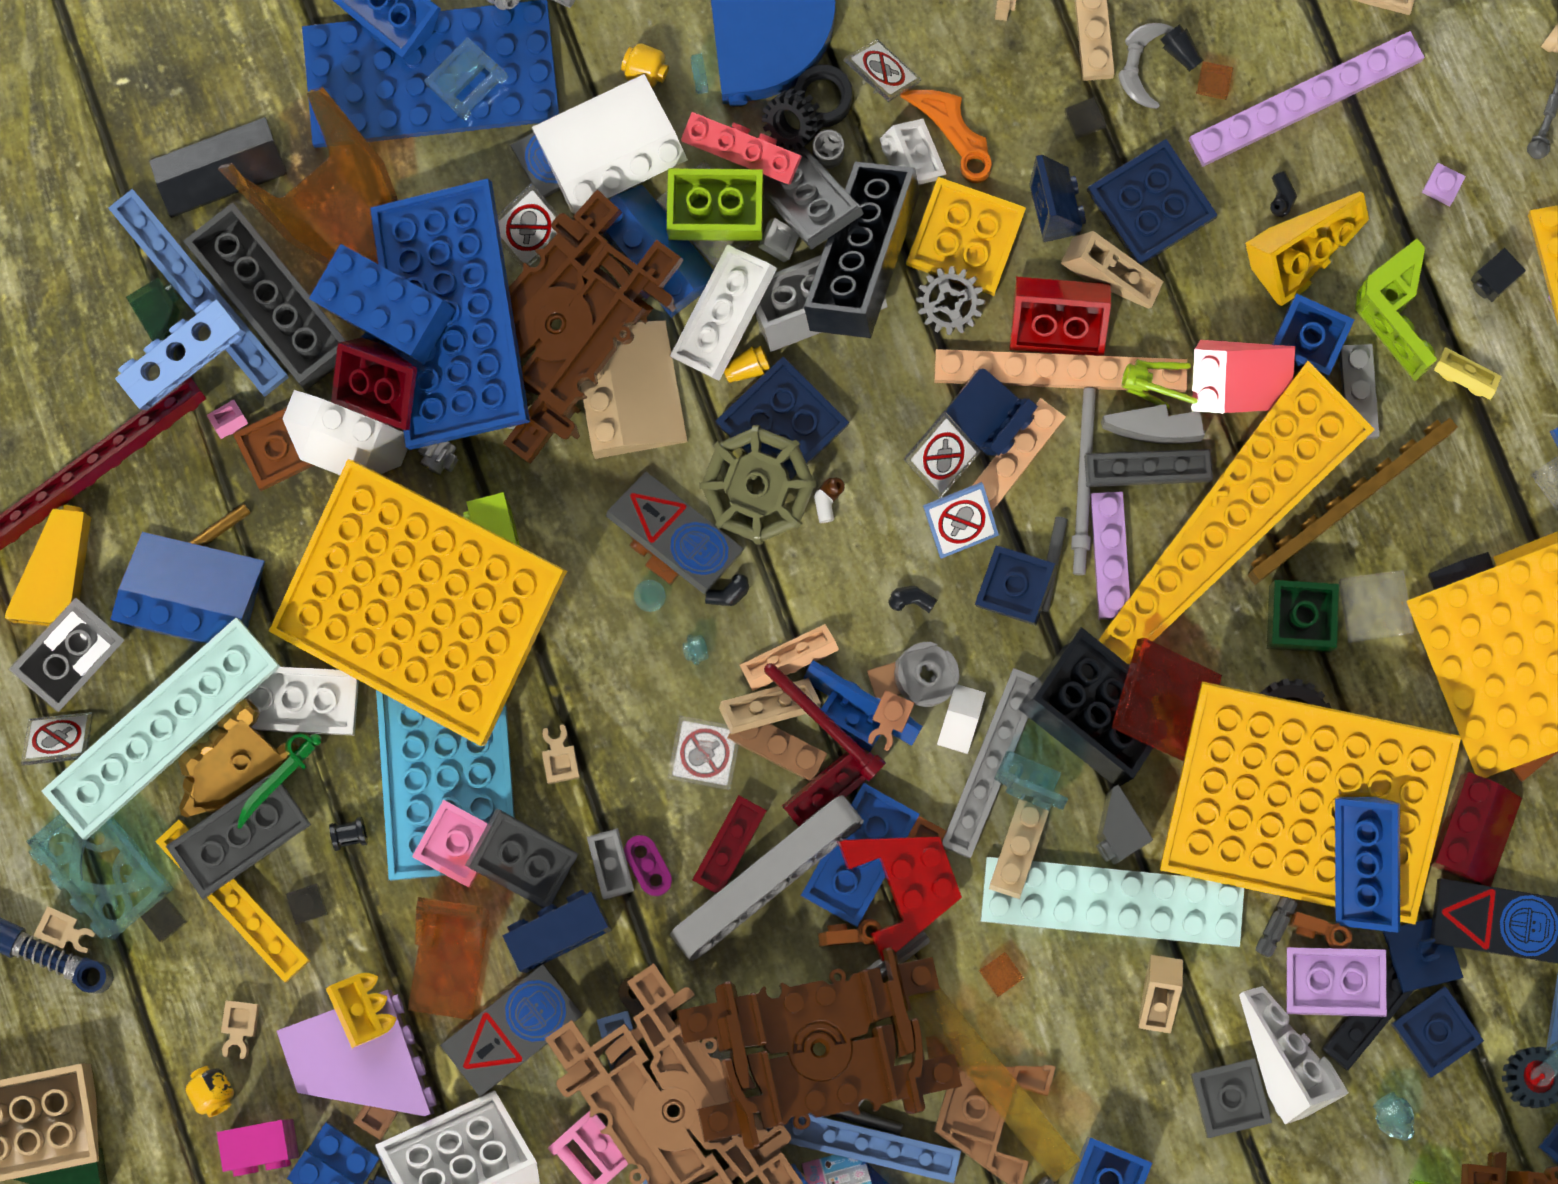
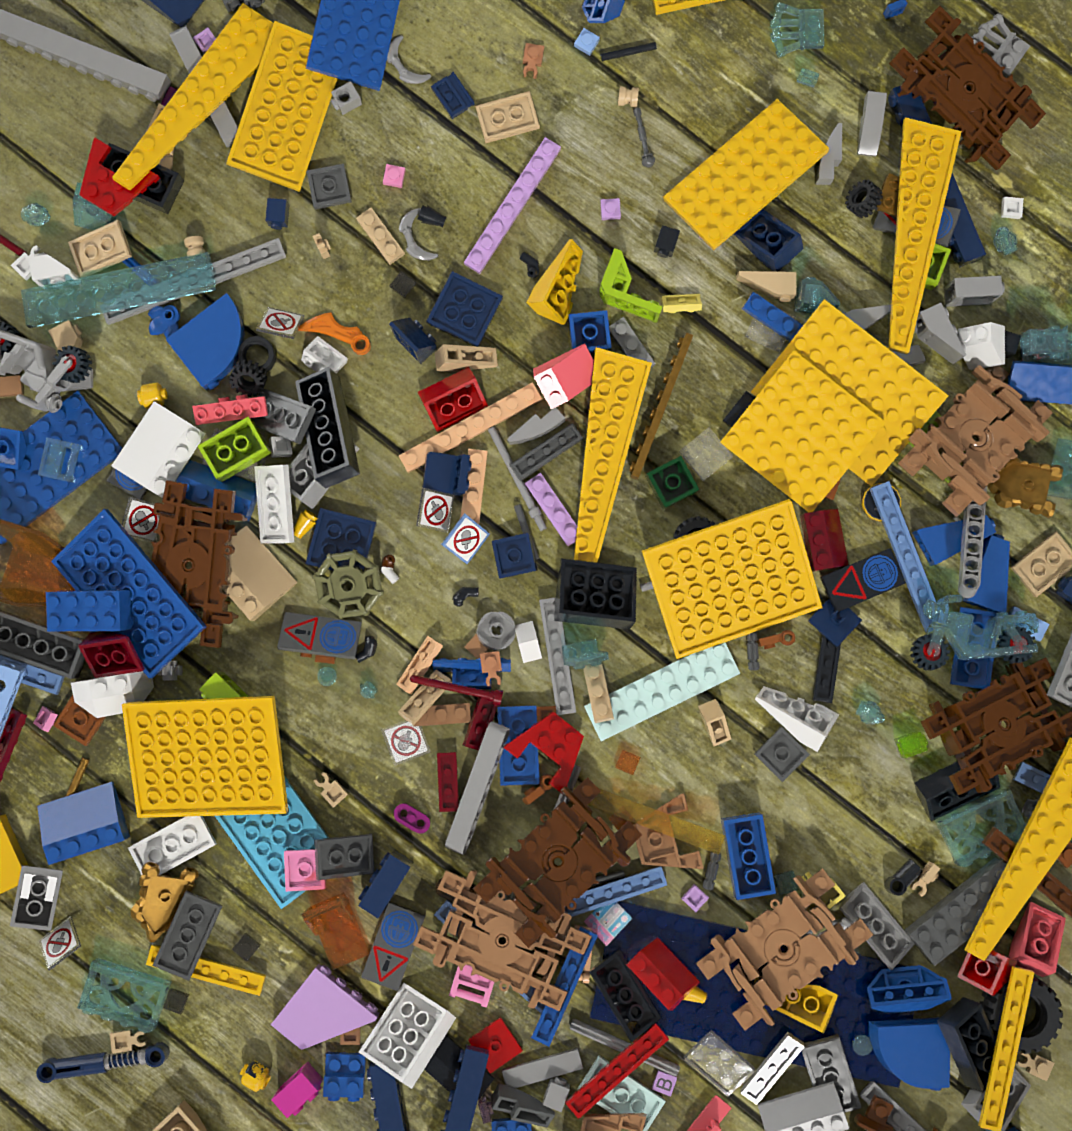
camera: 35 degrees left, 5 degrees up
light aqua plate [42,618,281,840] -> none
tan plate [221,1000,260,1059] -> none
green sword [237,734,322,829] -> none
yellow plate [326,973,397,1049] -> none
black bush [329,817,368,851] -> none
light grey slope [587,828,634,900] -> none
clear light blue tile [690,53,708,94] -> none
light grey wheel [813,130,844,169] -> none
yellow plate [906,177,1026,296] -> none
light grey gear [916,266,985,335] -> none
dark grey slope [1096,785,1153,865] -> none
clear red plate [1112,637,1222,761] -> none
lime plant [1121,359,1198,410] -> none
clear orange tile [1196,61,1233,100] -> none
lavender plate [1287,947,1387,1017] -> none
blue slope [1335,797,1400,933] -> none
dark blue plate [1390,986,1484,1078] -> none

